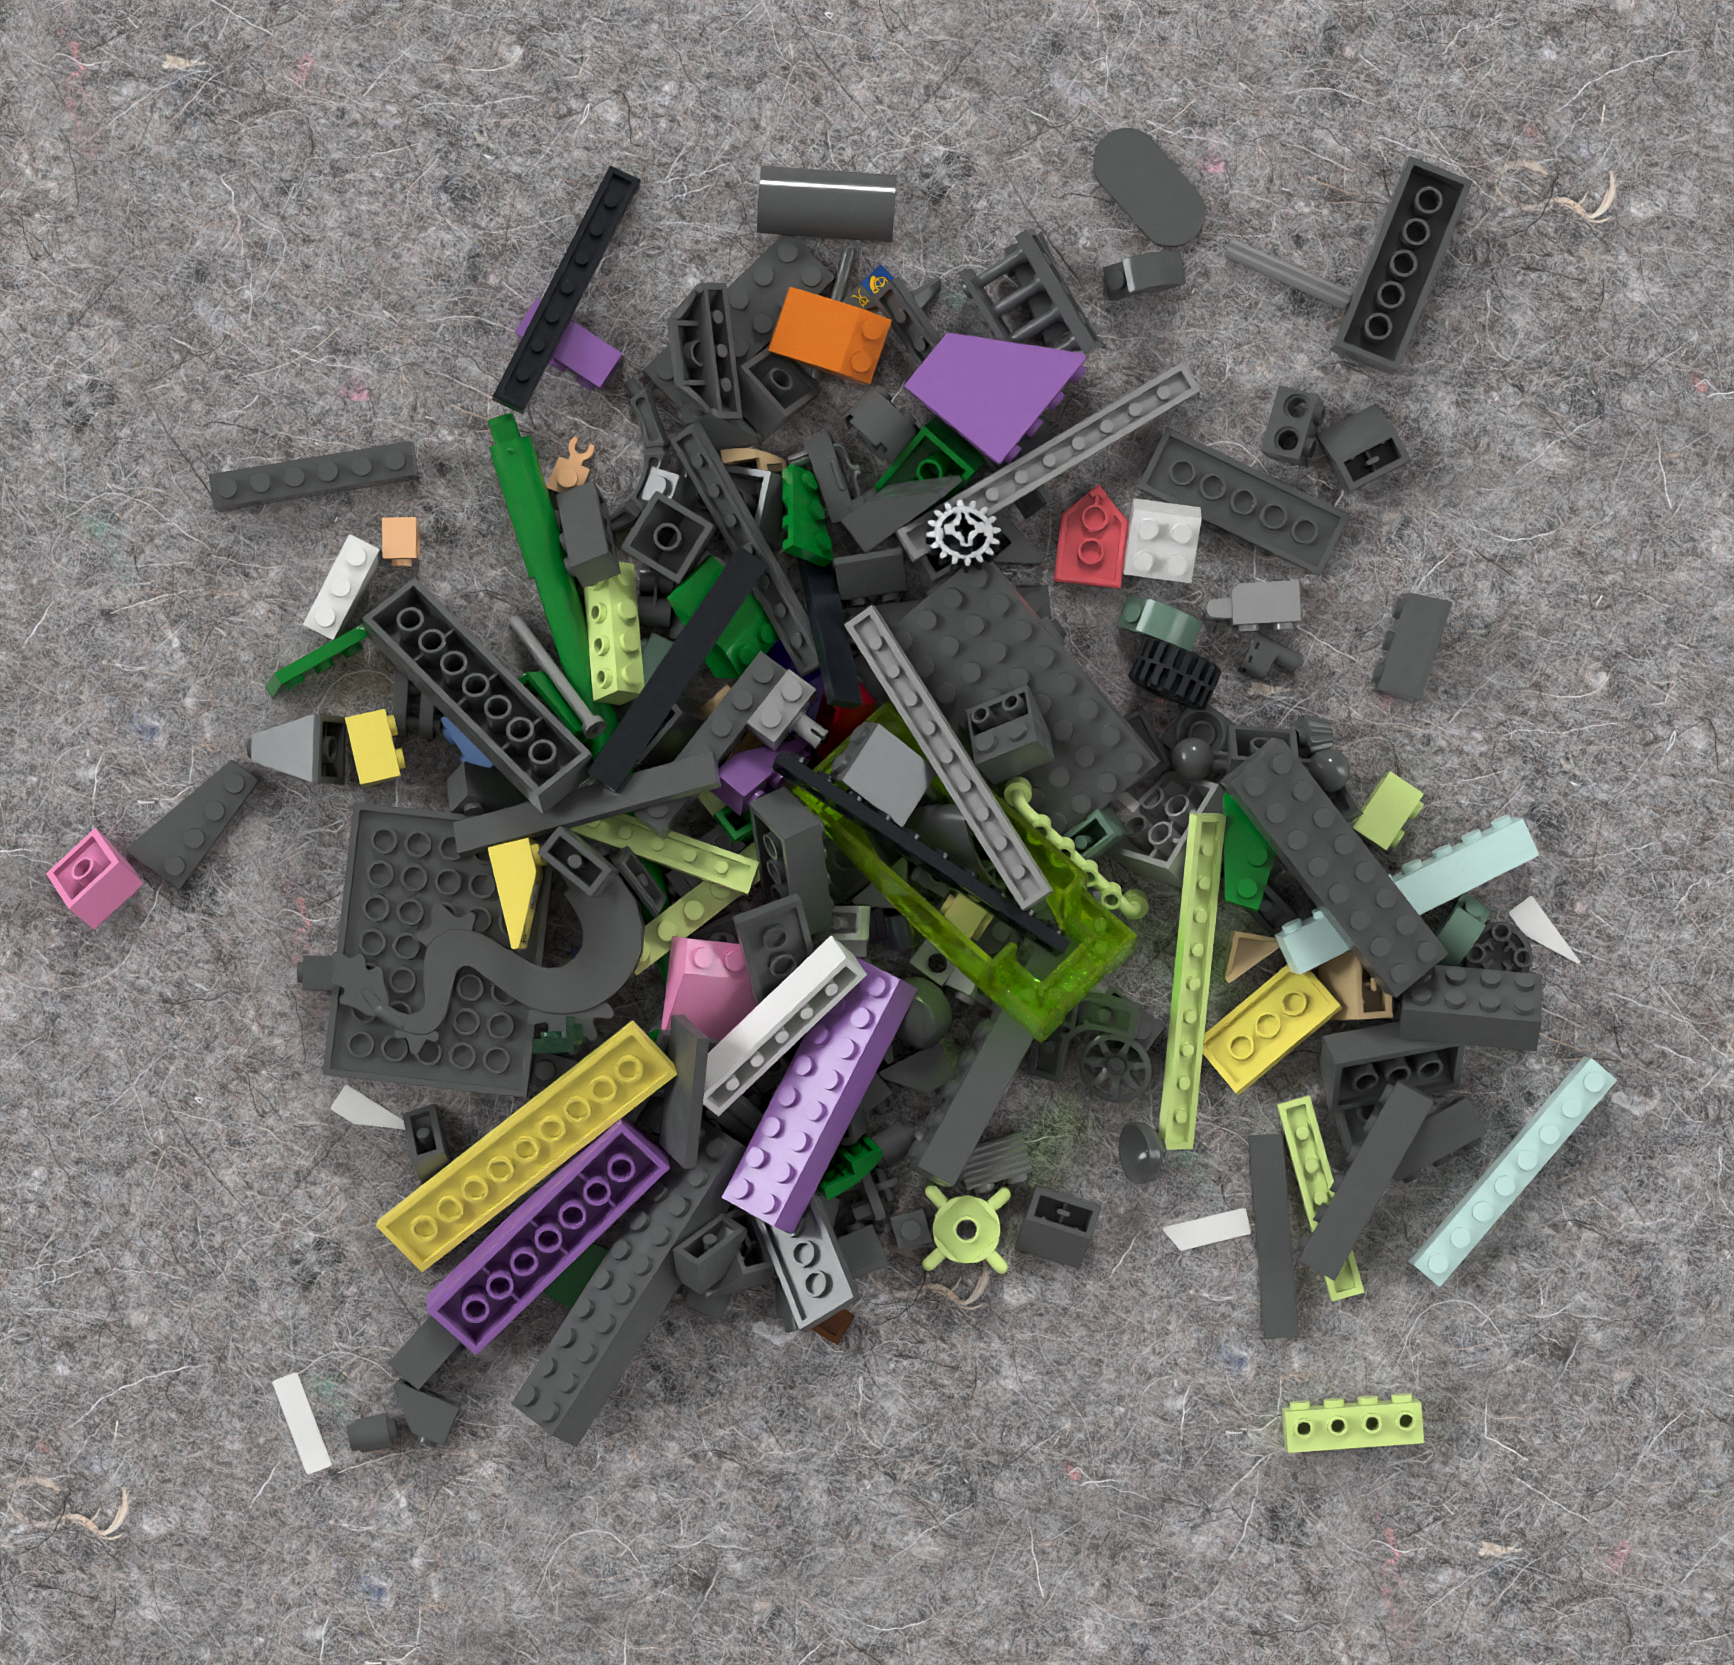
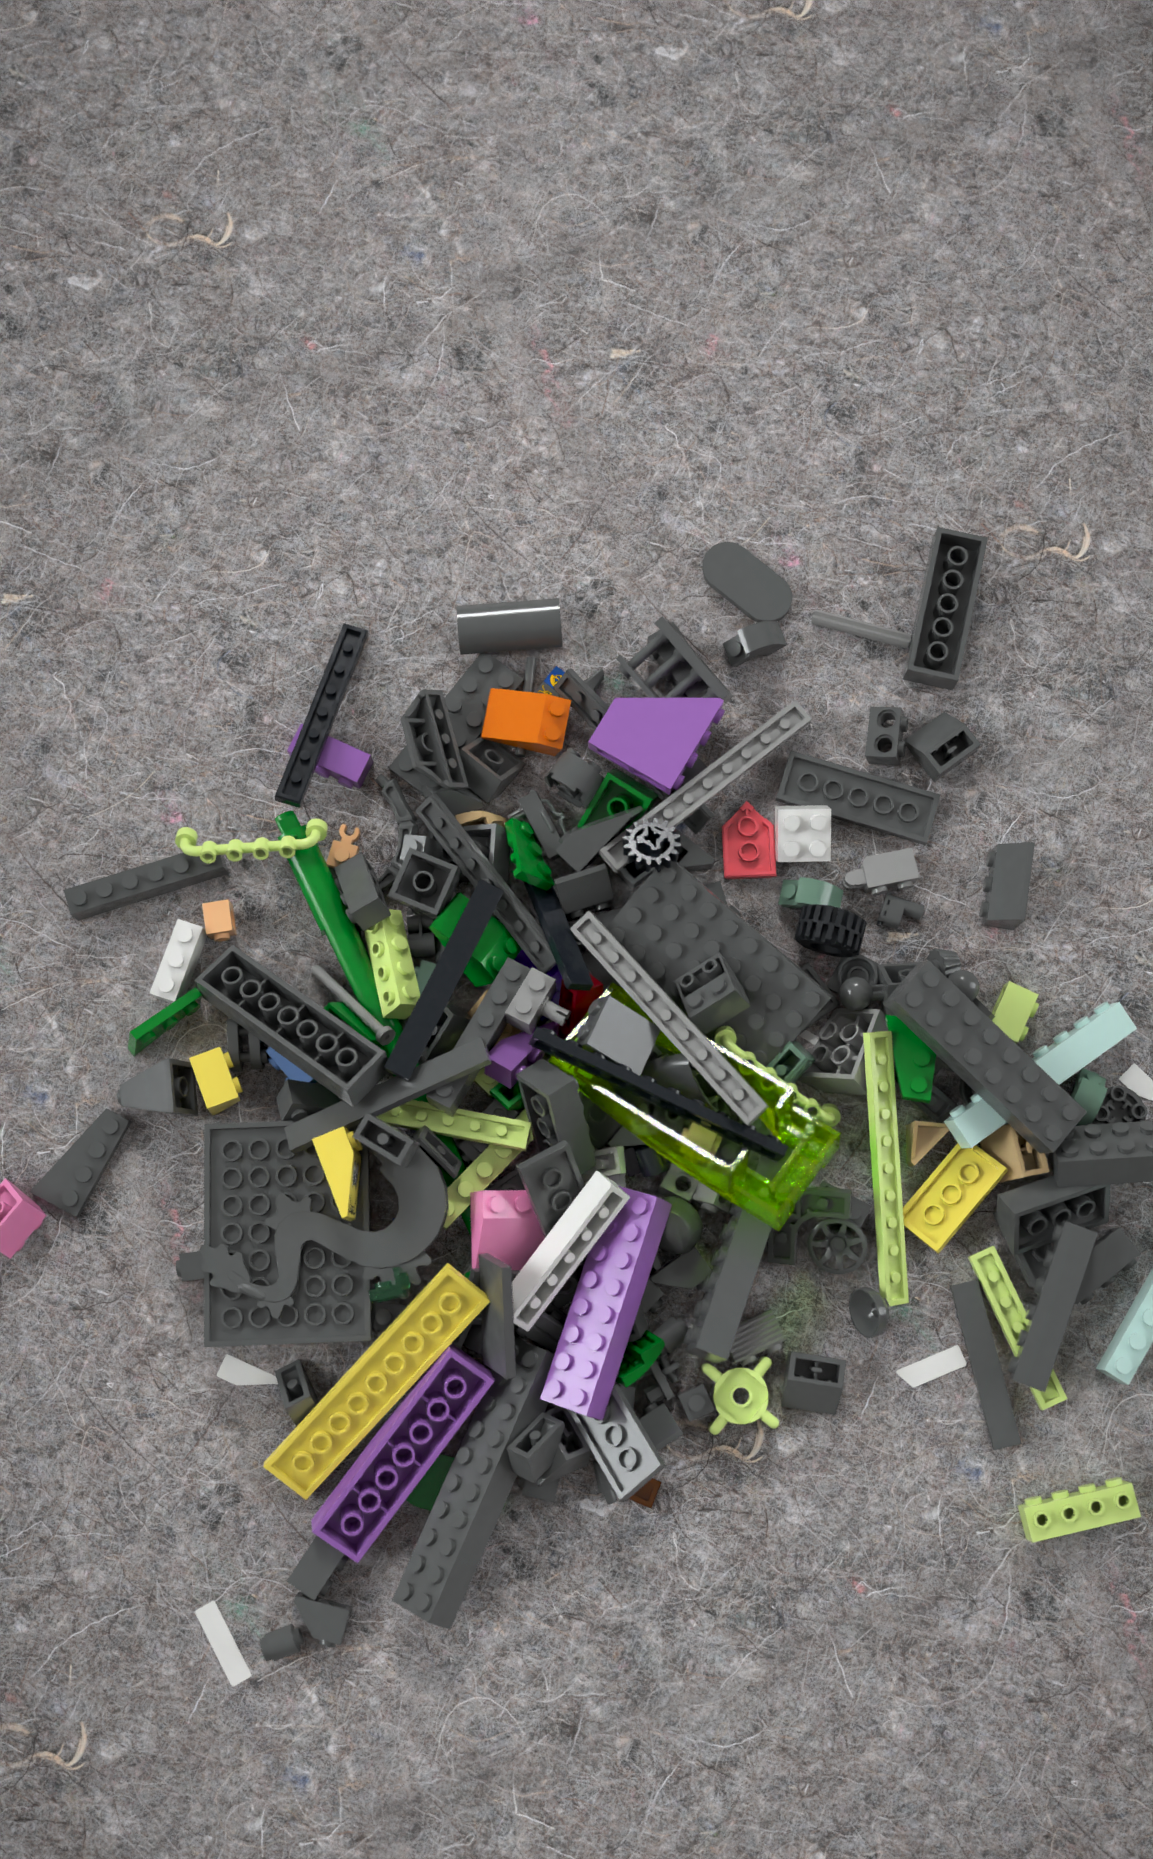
camera: 10 degrees left, 10 degrees down
none -> yellowish green bar [175,818,328,863]

